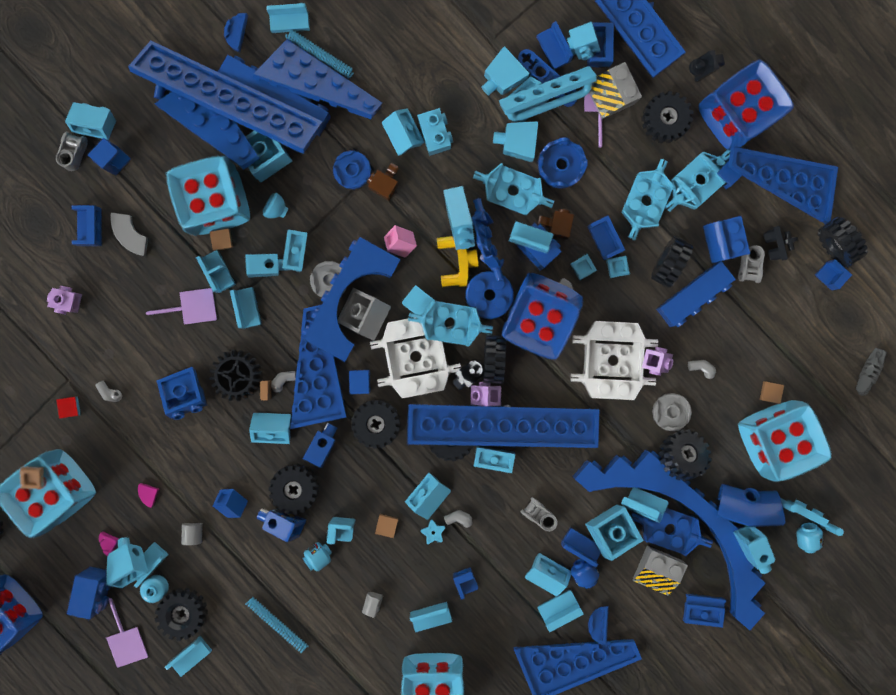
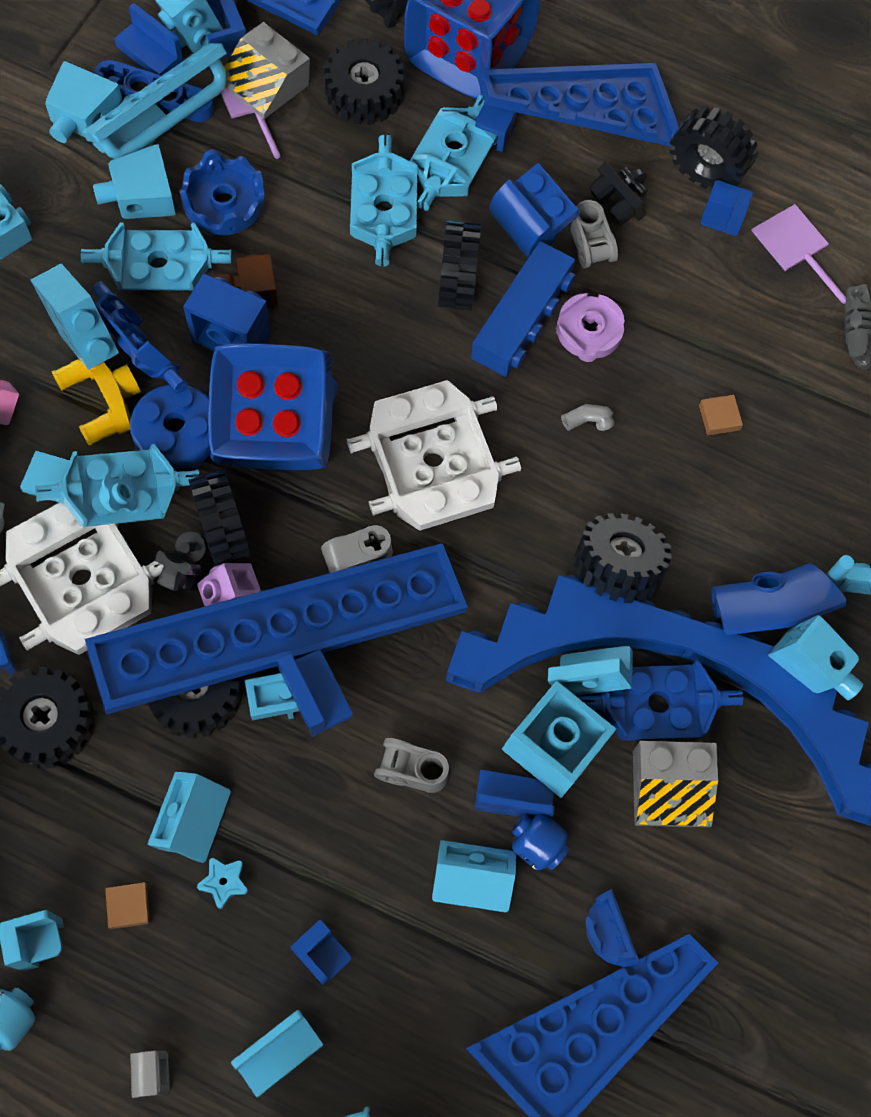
camera: 30 degrees left, 20 degrees down
light grey arm [444,510,473,528] -> none
medium azure panel [509,221,553,253] -> none
medium azure panel [537,590,584,632] -> none
medium azure tile [570,254,597,280] -> none
blue panel [588,216,625,260] -> none
medium azure tile [607,256,630,278] -> none
lavender brick [642,347,673,376] -> none
light grey tile [652,393,692,431] -> none
blue plate [683,593,726,628] -> none
medium azure piece [738,400,831,481] -> none
none -> medium azure plate [99,476,137,512]
none -> blue panel [277,650,352,737]
none -> light grey piece [321,525,393,573]
none -> lavender plate [556,293,625,362]
none -> lavender piece [751,204,846,304]

